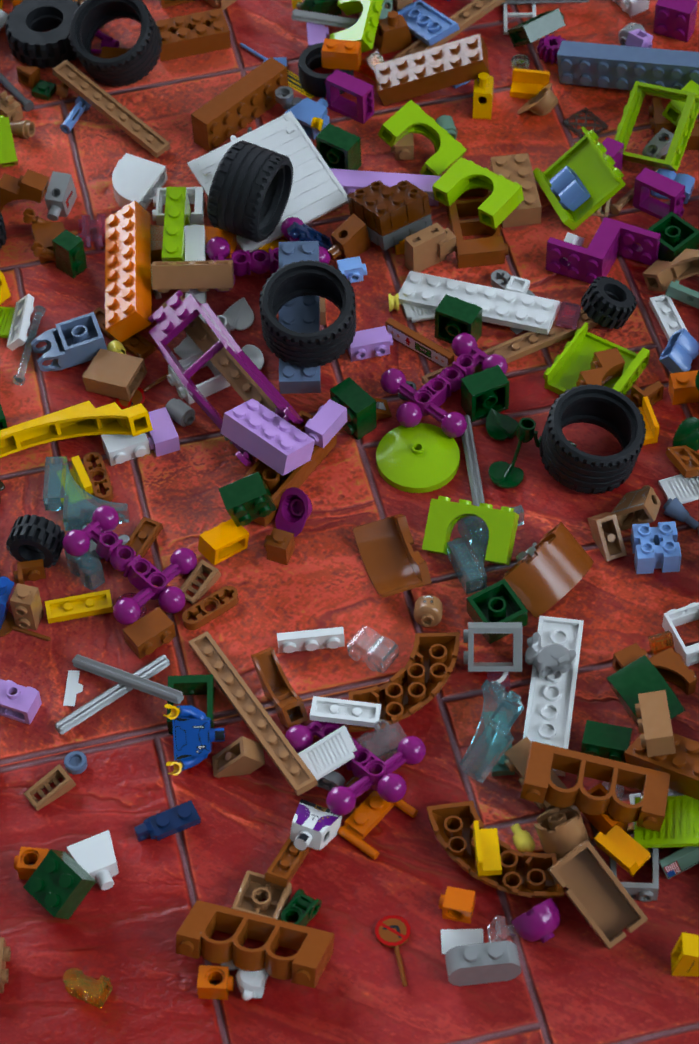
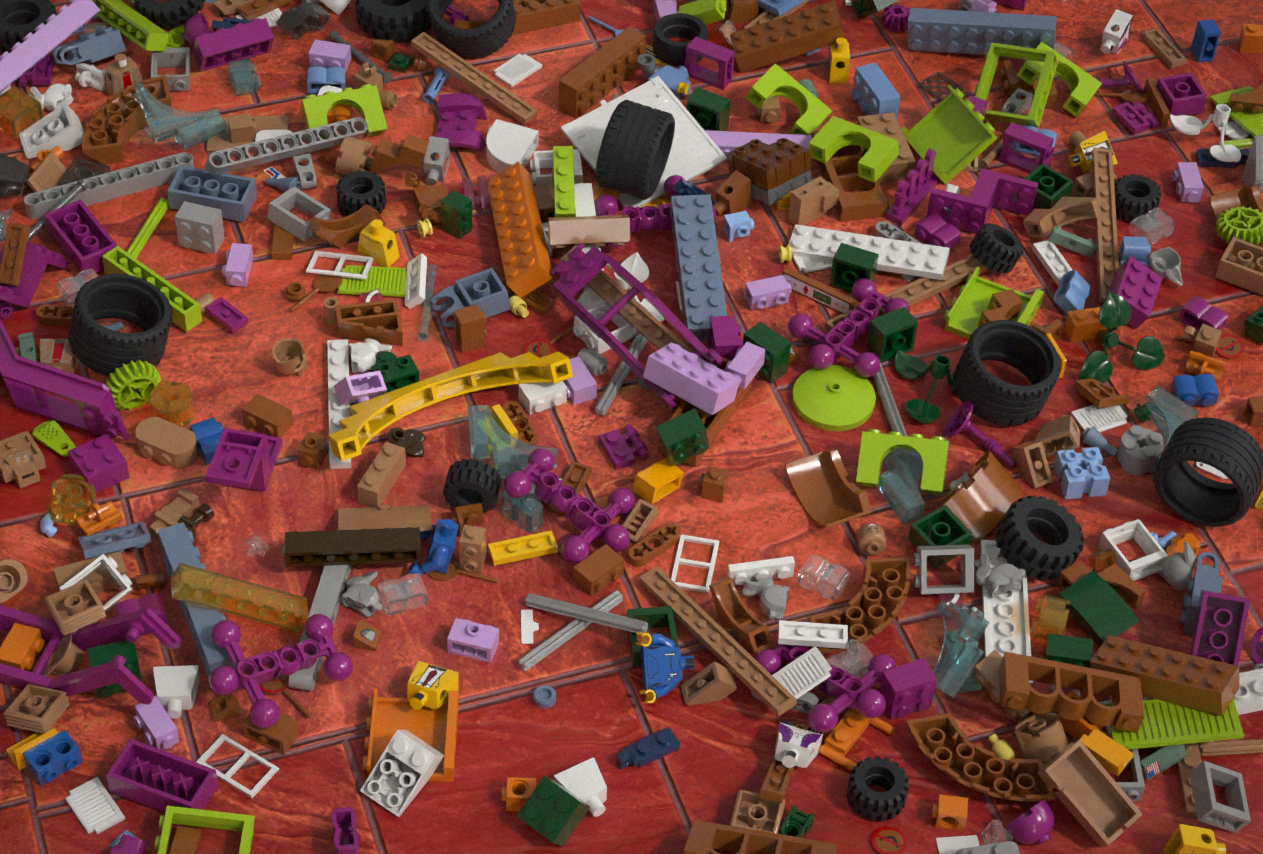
camera: 10 degrees left, 5 degrees down
medium nougat slope [23,764,77,811] -> none
medium nougat brick [82,348,147,401] -> none
black tyre [259,260,356,368] -> none
magenta piece [275,487,312,537] -> none
orange brick [321,38,362,71] -> none
yellow panel [473,821,502,876] -> none
white tile [505,275,530,294] -> none
light orange panel [510,68,550,99] -> none
clear smoke tile [511,54,530,69] -> none
medium nougat piece [517,83,558,116] -> none
medium blue brick [549,165,591,212] -> none
clear pink slope [556,301,581,329] -> none
medium nougat brick [635,690,676,757] -> none
none -> light yellow bush [417,218,433,238]
none -> magenta piece [435,93,487,151]
none -> dark orange piece [454,304,487,353]
none -> white window [493,54,542,88]
none -> light grey axle [595,332,648,416]
none -> magenta plate [599,424,649,470]
none -> white window [671,534,719,594]
none -> magenta brick [708,315,743,361]
none -> light grey animal [742,578,790,620]
none -> black tyre [847,756,909,822]
none -> medium blue brick [851,63,901,119]
none -> magenta brick [879,658,937,720]
none -> magenta fence [885,148,939,226]
none -> magenta brick [915,213,961,249]
none -> magenta dish [944,401,1017,468]
none -> black tyre [995,496,1084,581]
none -> clear yellow brick [1030,594,1071,641]

